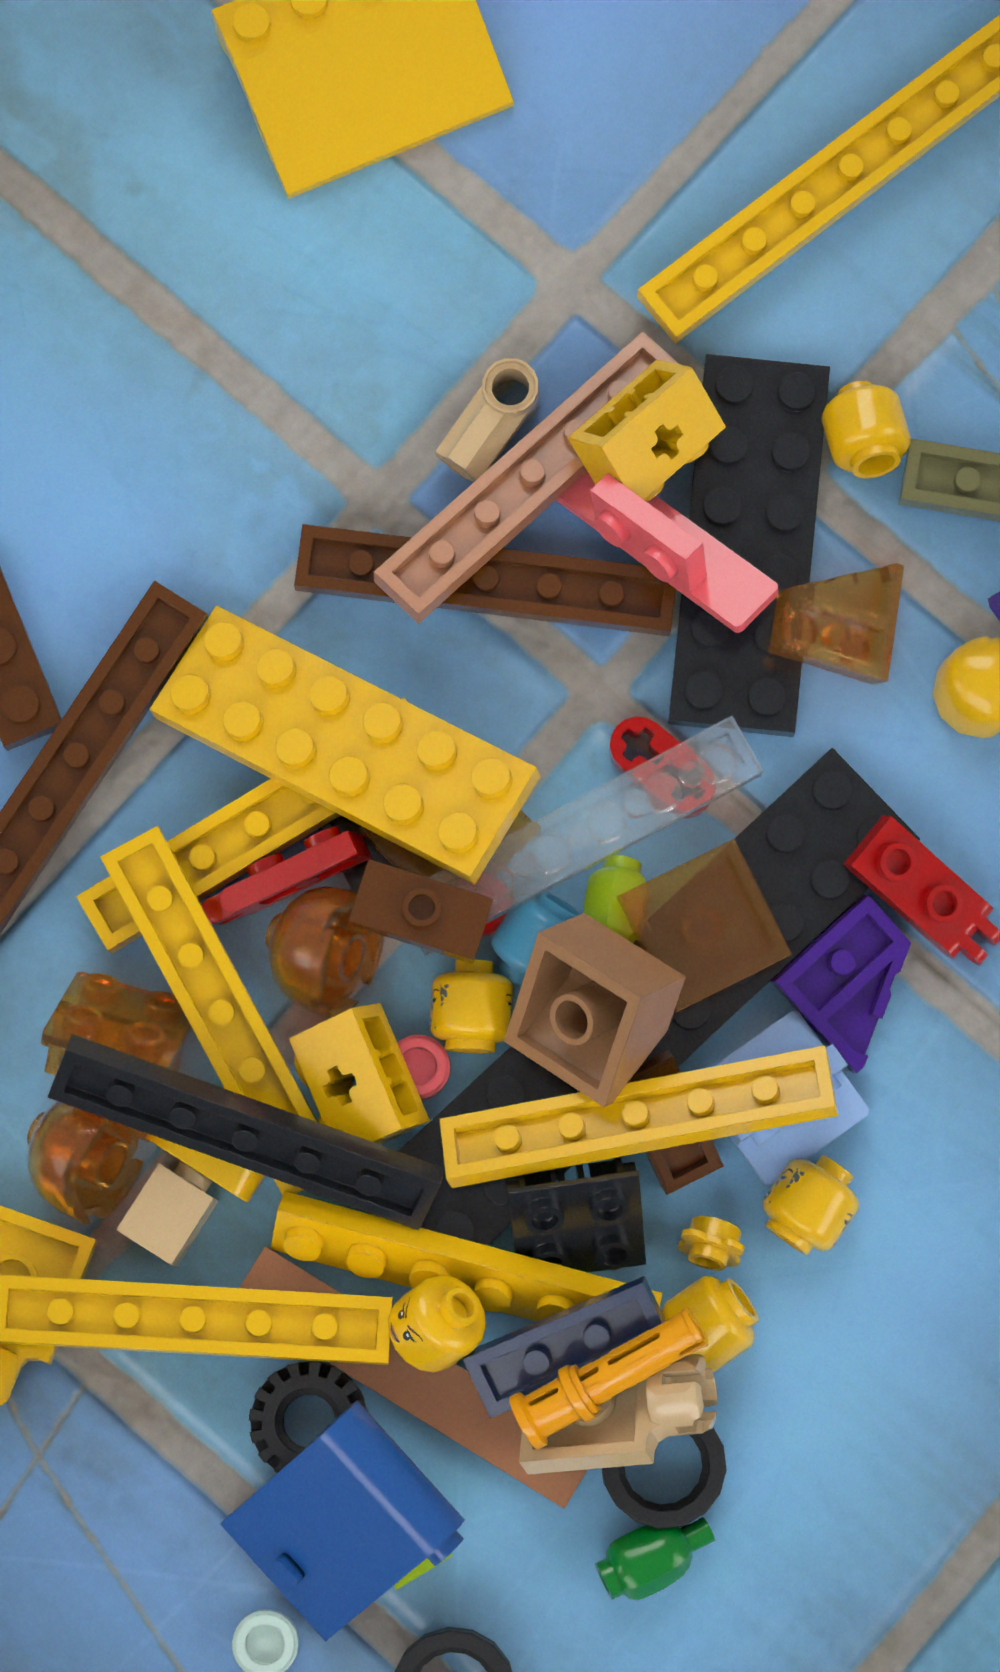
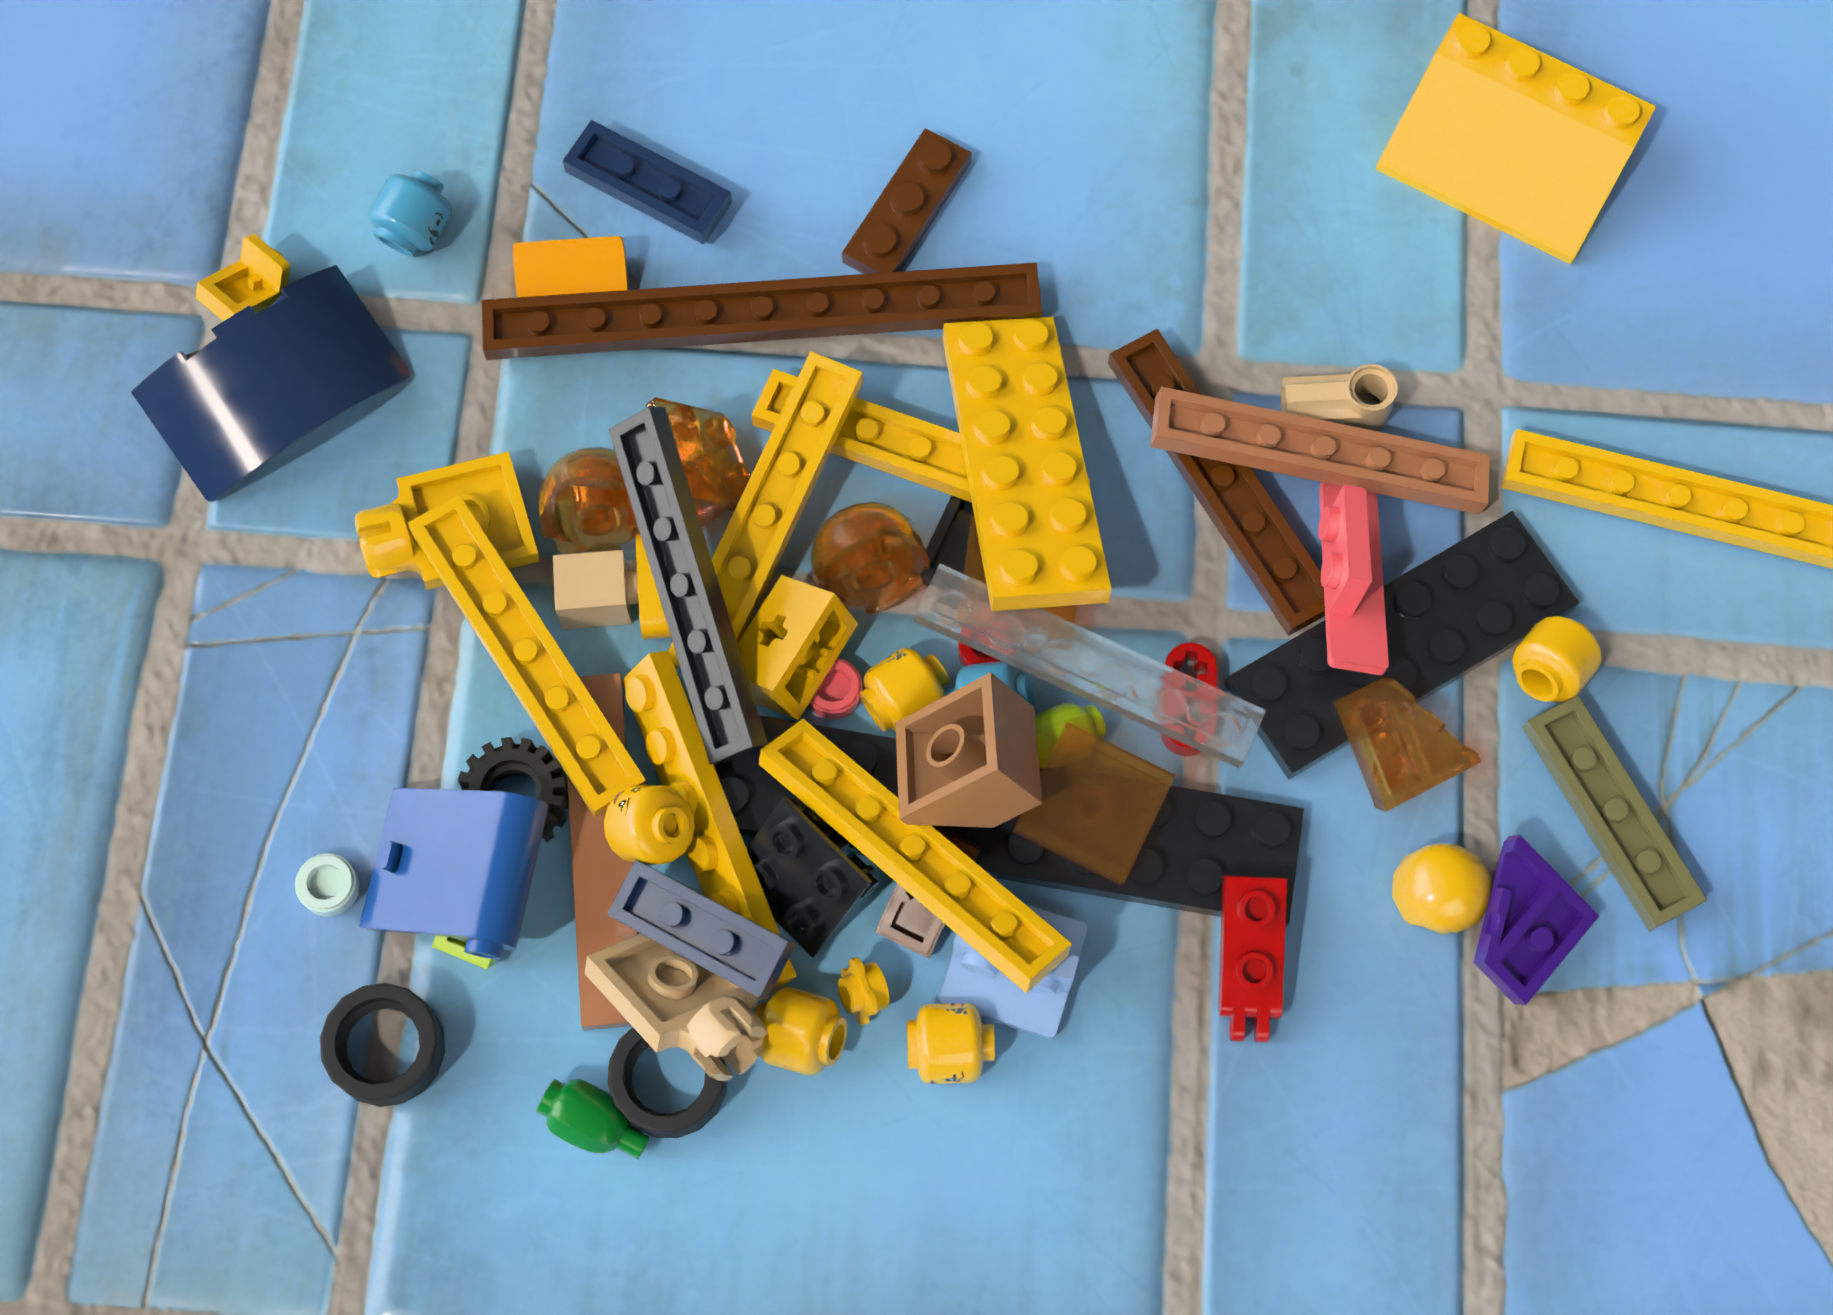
camera: 50 degrees right, 10 degrees down
red hinge [201,826,372,925] -> none
reddish brown plate [348,859,494,964] -> none
light orange pin [509,1307,709,1450] -> none
yellow brick [567,359,726,501] -> none
dark purple wing [771,895,911,1073] -> none

